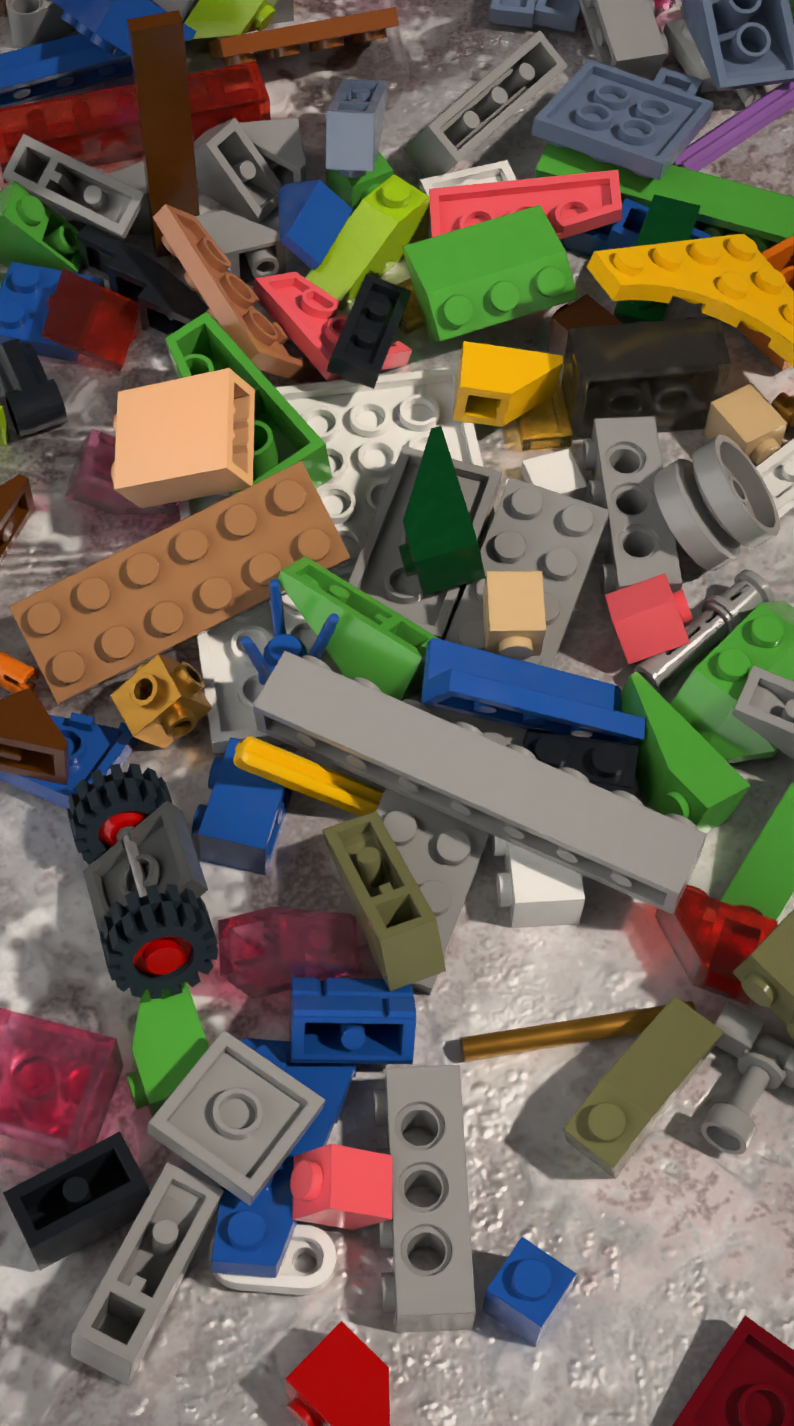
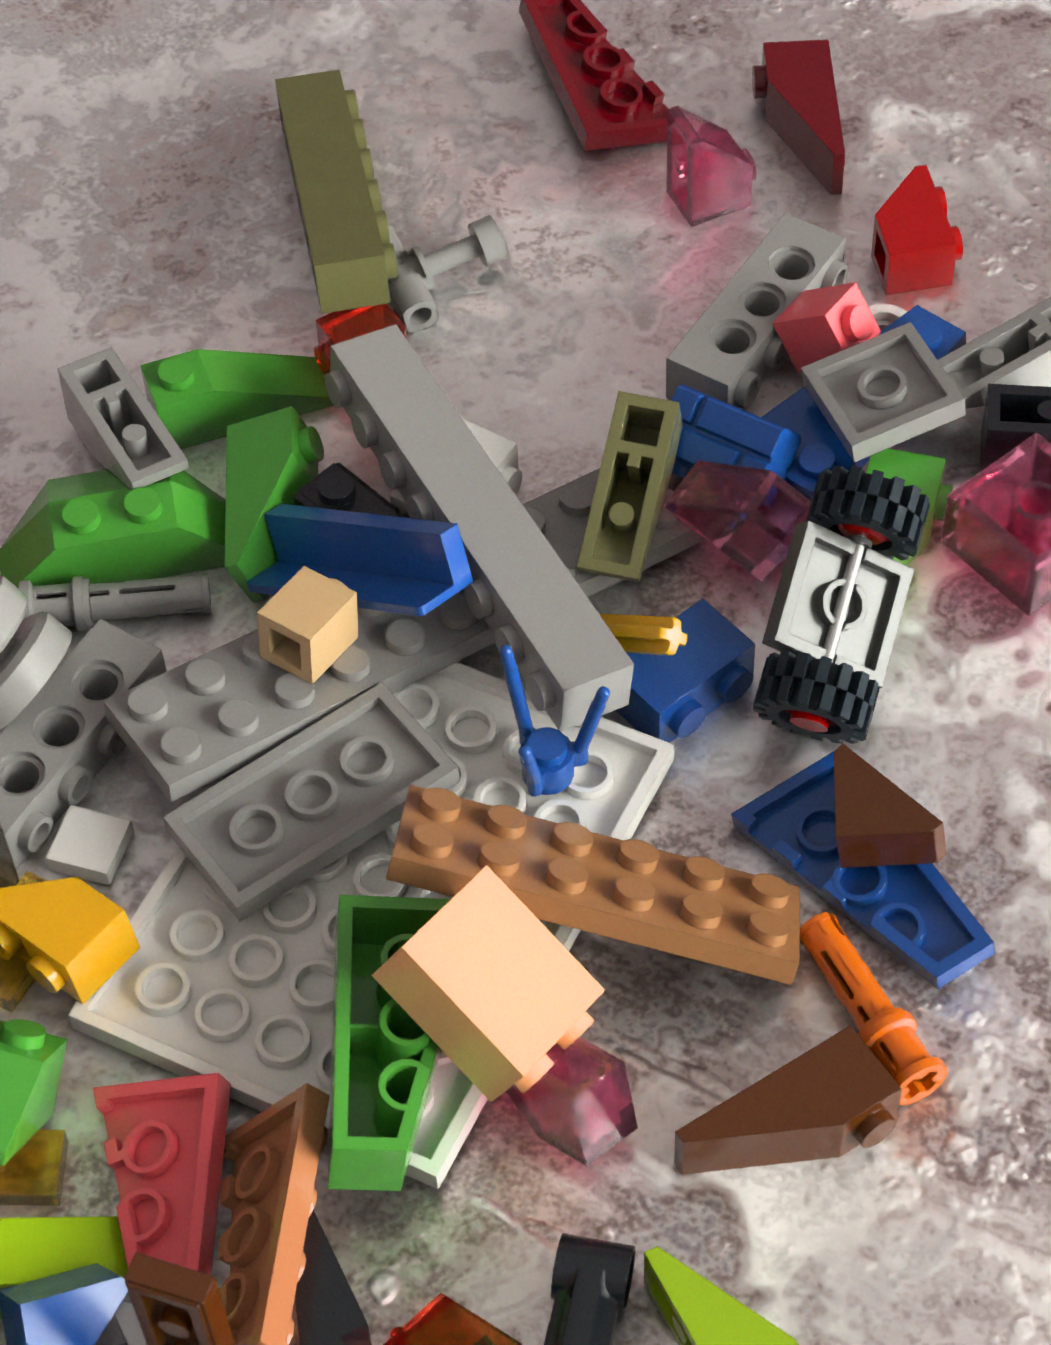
camera: 140 degrees left, 5 degrees down
pearl gold brick [110,654,212,749] -> none
bright green slope [277,556,439,701] -> none
black plate [327,274,412,389] -> none
dark green slope [398,426,486,595] -> none
pearl gold bar [460,1001,696,1061] -> none
blue brick [482,1237,577,1347] -> none
olive slope [563,996,724,1179] -> none
coral brick [605,573,693,665] -> none
none -> clear pink slope [666,106,757,227]

